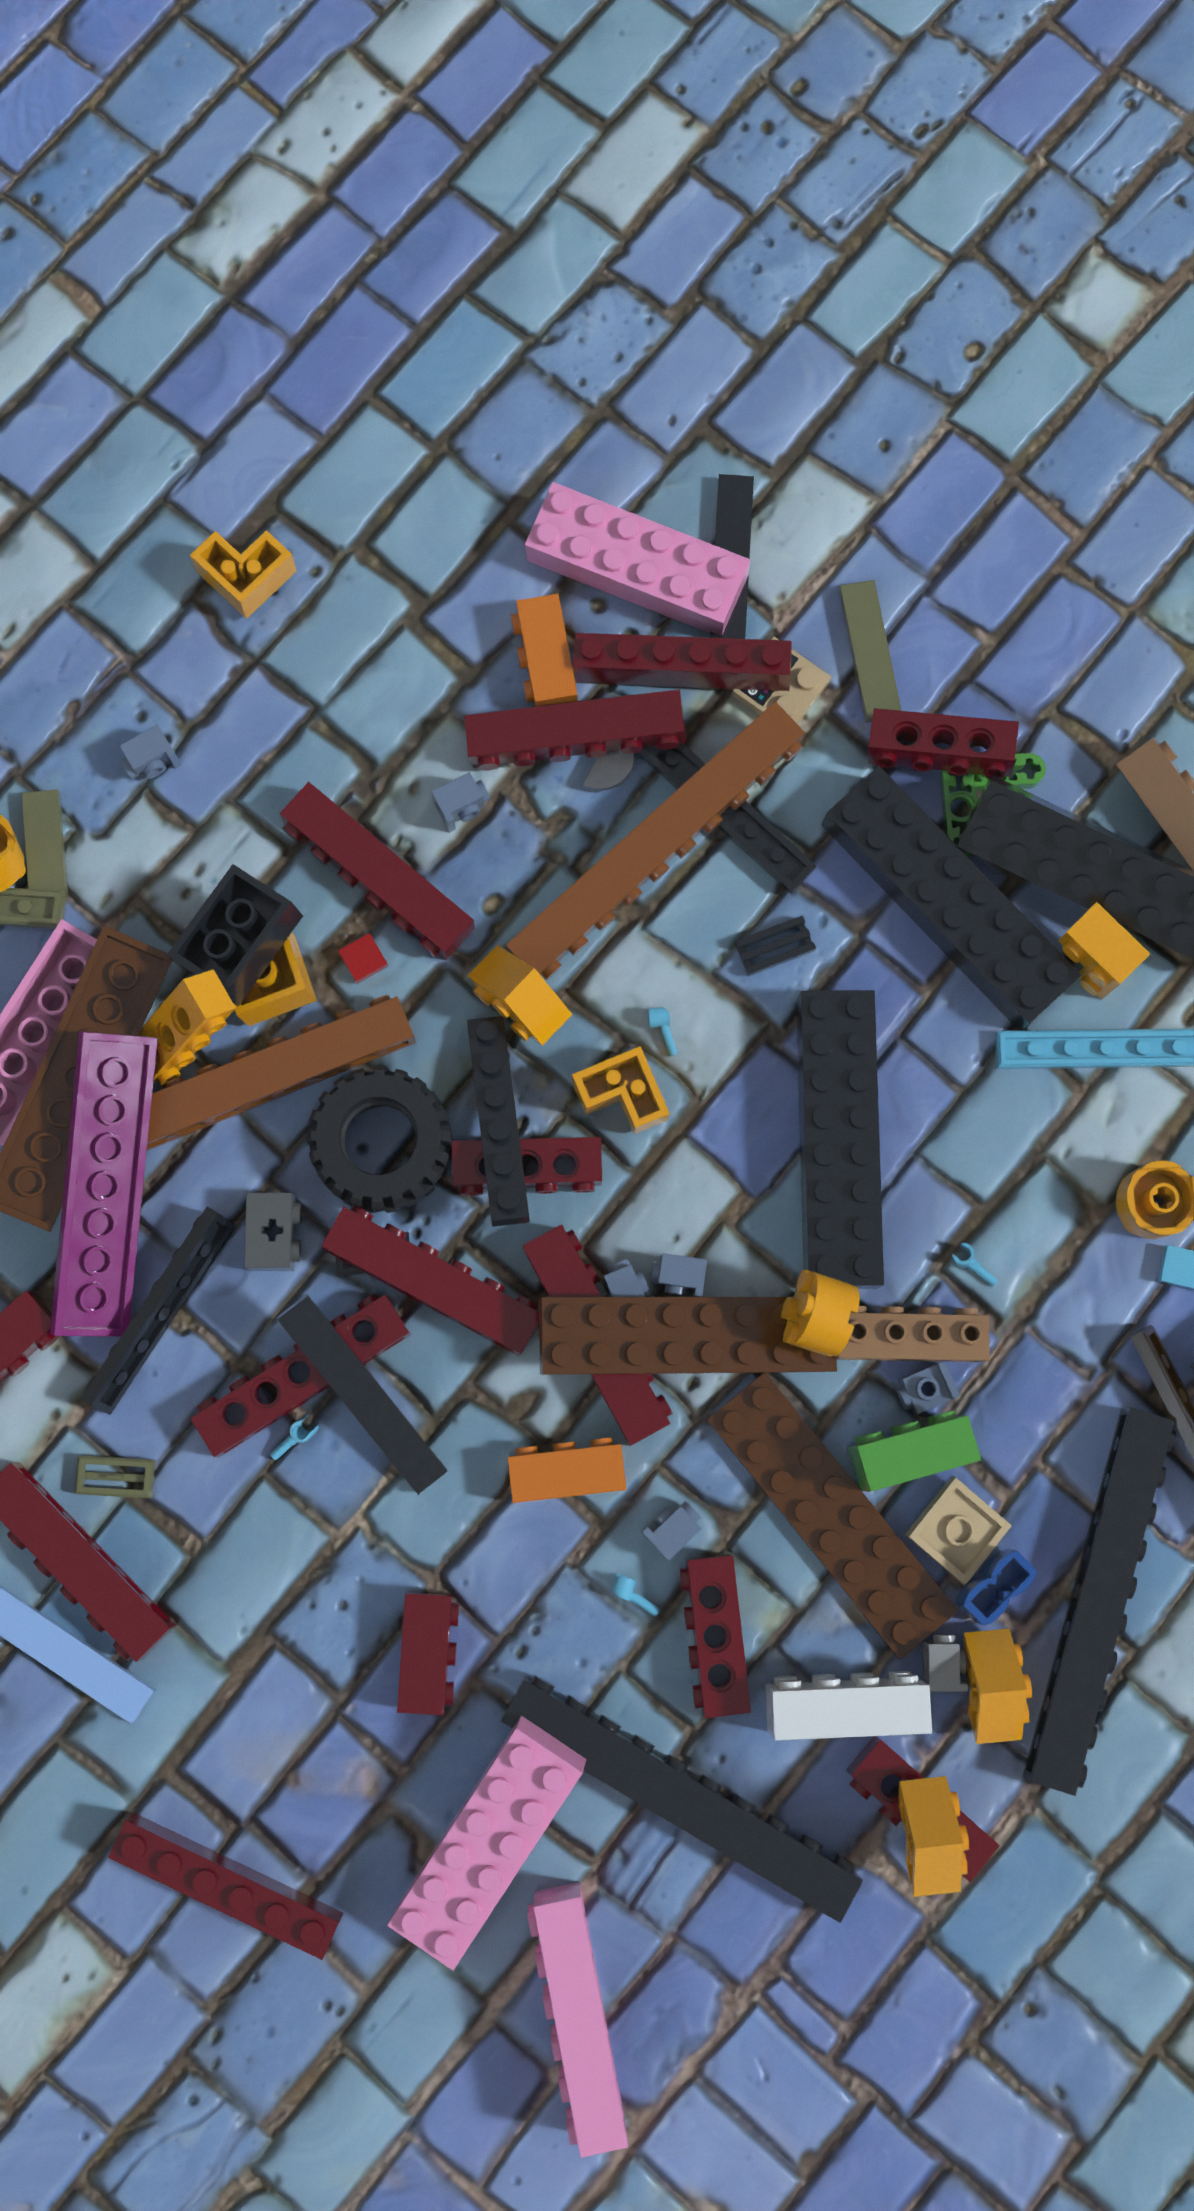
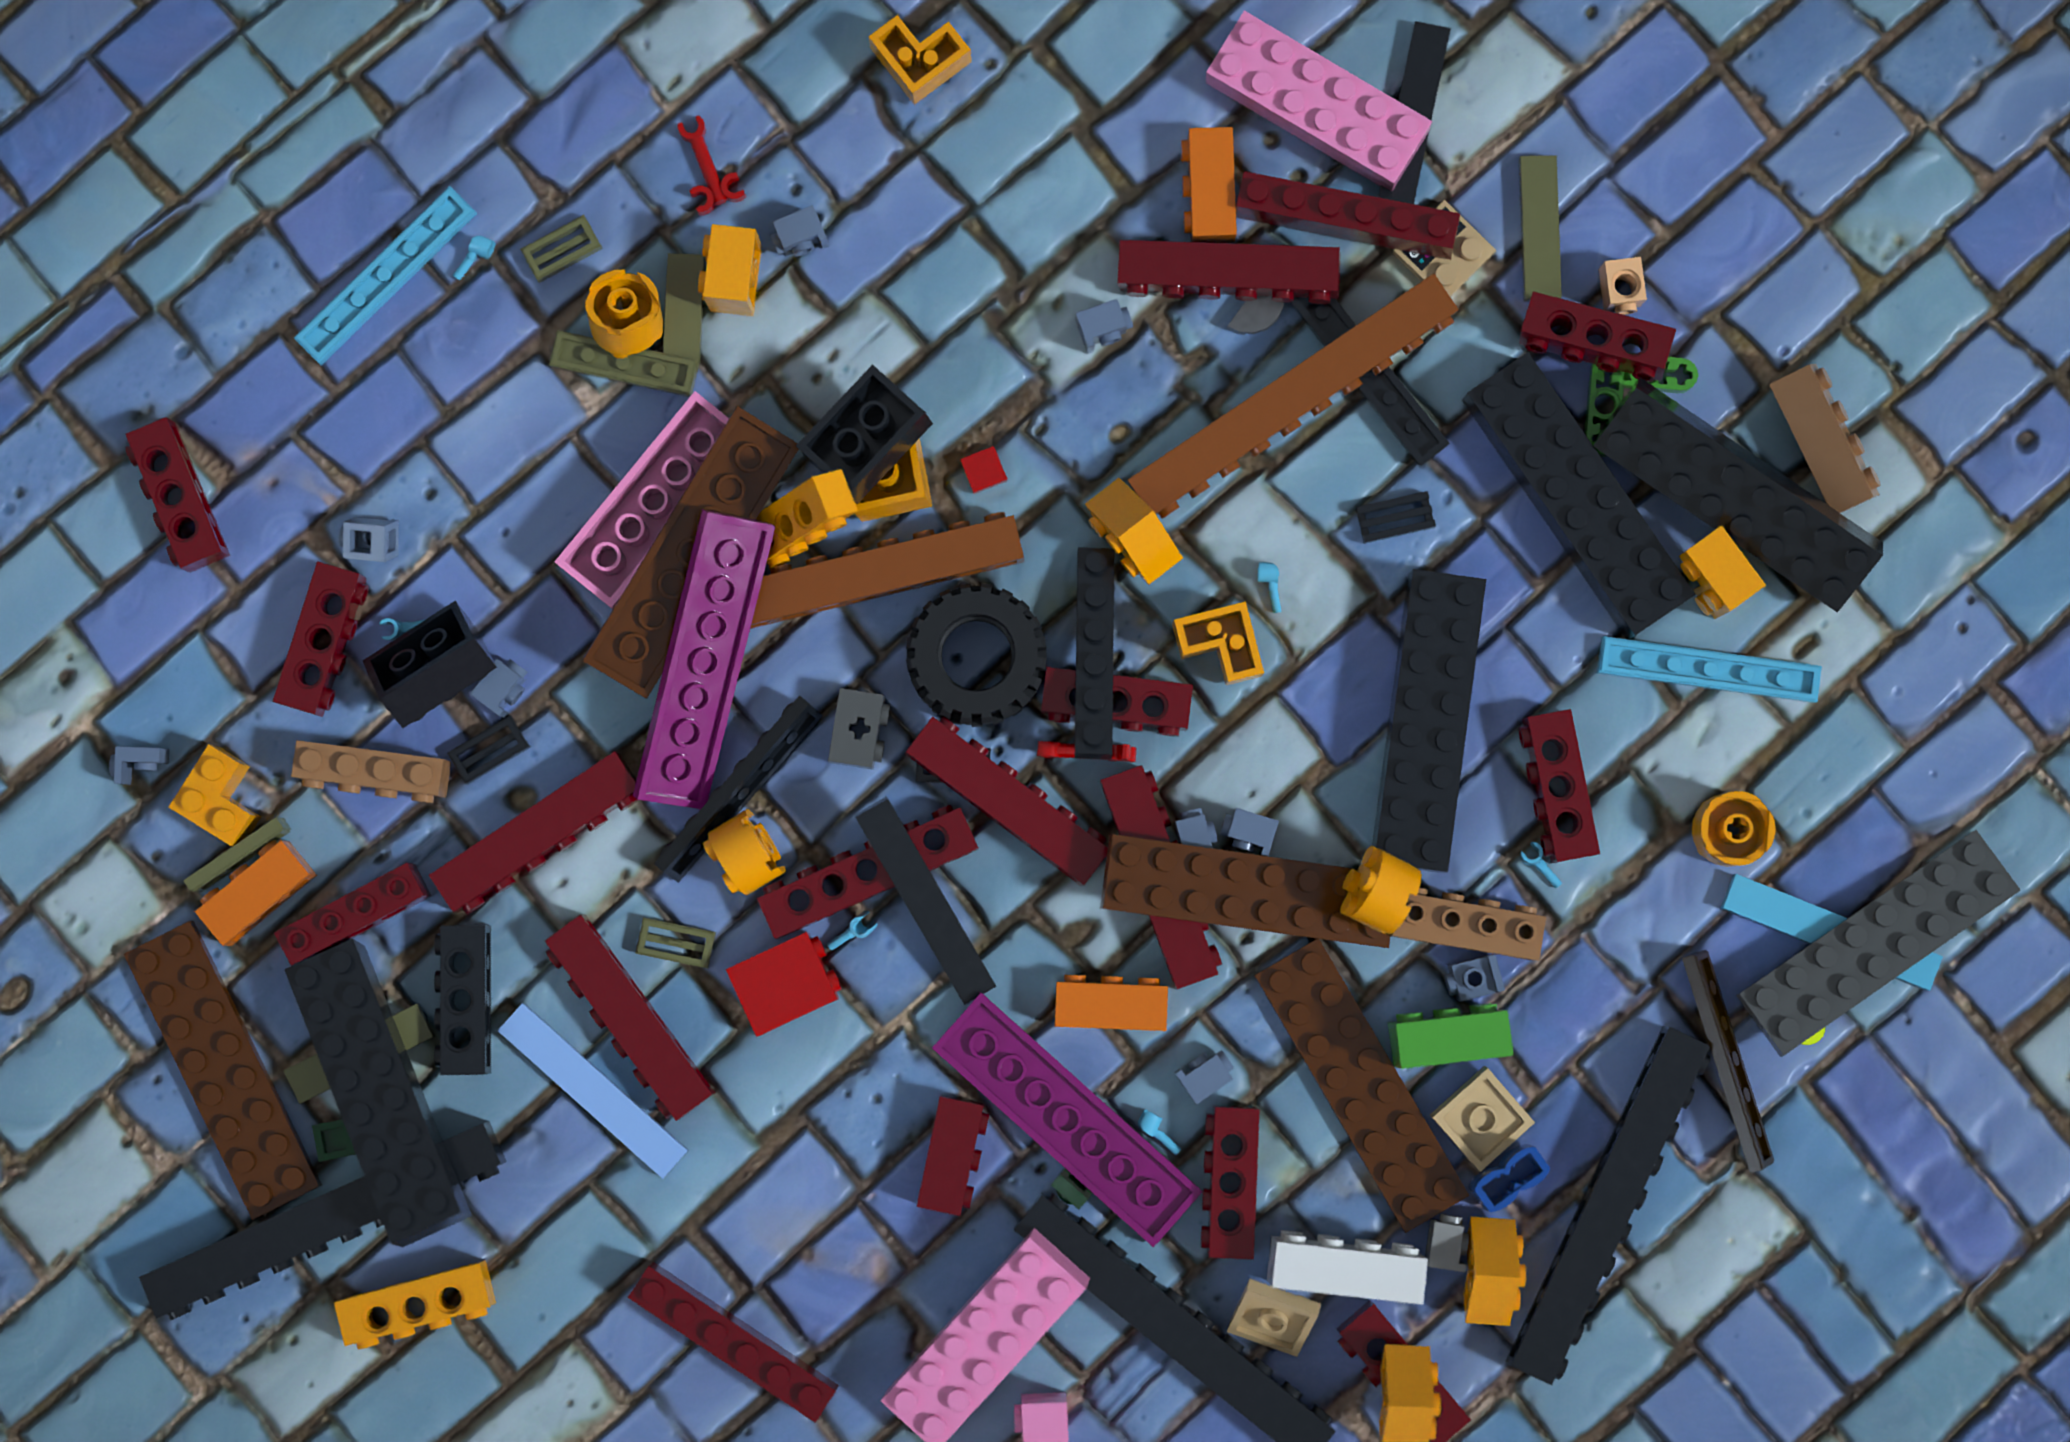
camera: 15 degrees right, 5 degrees up
dark red brick [280,781,475,961] -> none
none -> red bar [678,115,746,215]
none -> light orange brick [698,224,762,316]
none -> light orange brick [703,809,786,895]
none -> red panel [725,932,842,1037]
none -> magenta plate [932,993,1203,1248]
none -> red bar [1037,741,1137,763]
none -> dark green plate [1051,1168,1092,1210]
none -> tan plate [1227,1279,1321,1357]
none -> dark red brick [1518,709,1601,863]
none -> light nougat brick [1598,257,1647,315]

